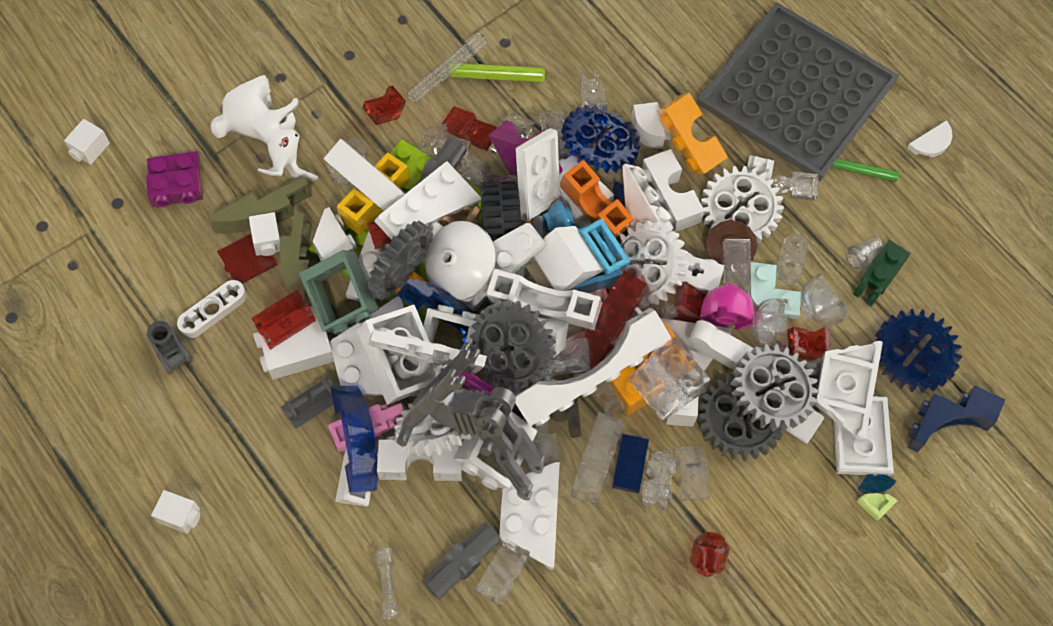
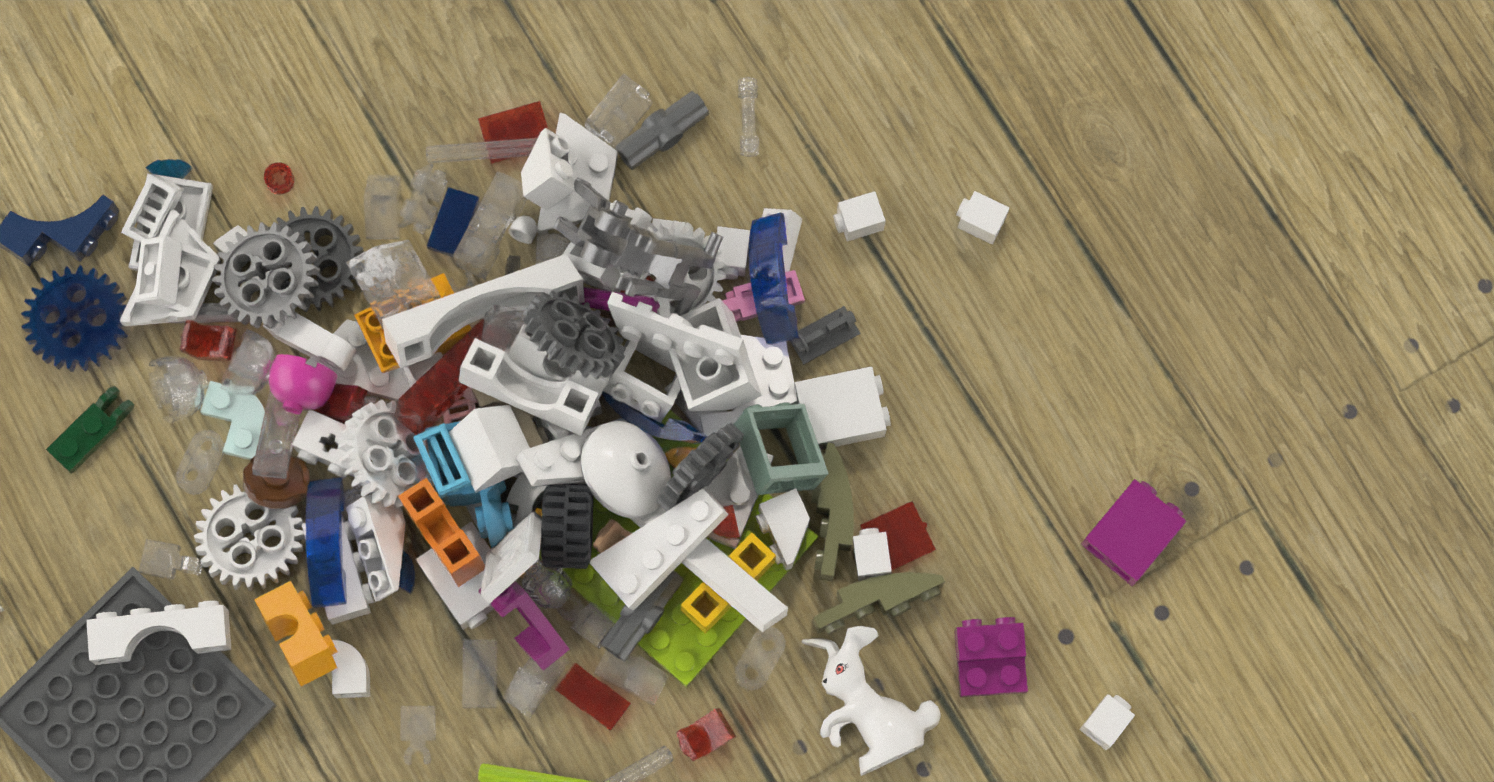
camera: 175 degrees left, 10 degrees up
dark grey piece [147,321,193,375] -> none
white beam [177,280,247,338] -> none
clear red hinge [251,289,316,350] -> none
clear blue gear [561,105,641,174] -> none
clear red head [690,532,730,577] -> none
white tile [747,155,774,181] -> none
bright green bar [832,159,899,182] -> none
clear cone [846,236,883,269] -> none
yellowish green tile [857,493,898,521] -> none
none -> white arch [87,601,231,665]
none -> white slope [121,174,184,243]
none -> white slope [134,236,182,305]
none -> clear red bush [264,162,295,195]
none -> clear blue slope [306,477,347,608]
none -> clear axle [426,138,538,163]
none -> clear red plate [478,101,548,164]
none -> white hinge [509,215,537,244]
none -> white slope [521,128,575,210]
none -> white brick [833,191,885,241]
none -> magenta panel [1081,479,1187,587]

